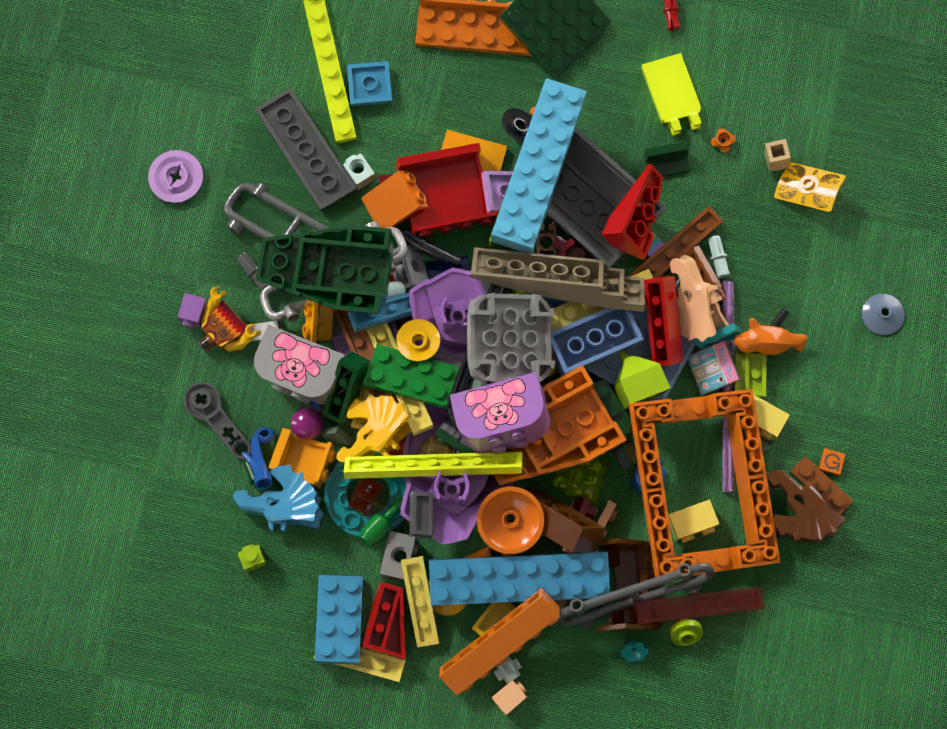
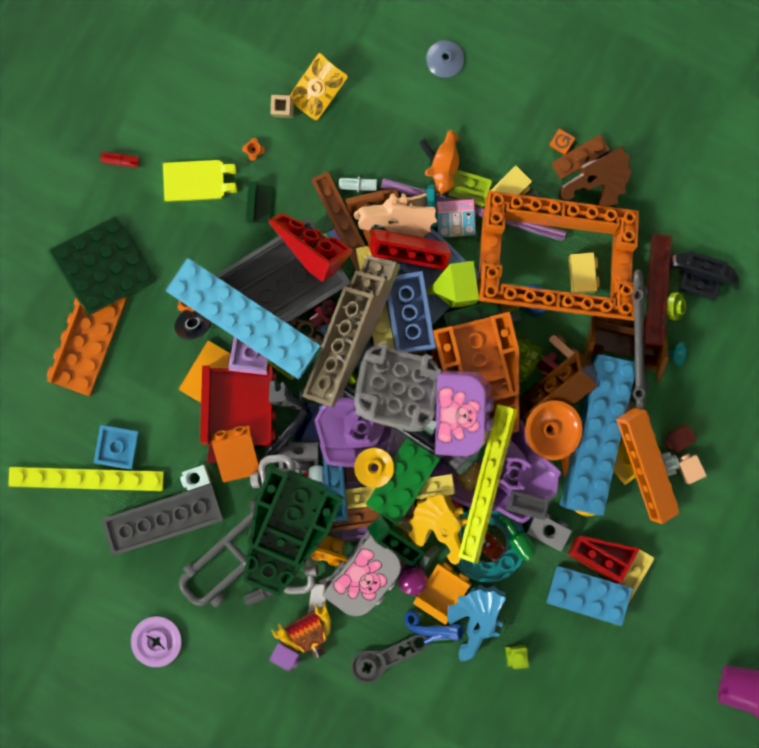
camera: 75 degrees left, 10 degrees up
light yellow plate [401,556,439,647] -> none
none -> dark grey hinge [269,381,306,411]
none -> black plate [664,251,740,302]
none -> clear red brick [664,424,697,452]

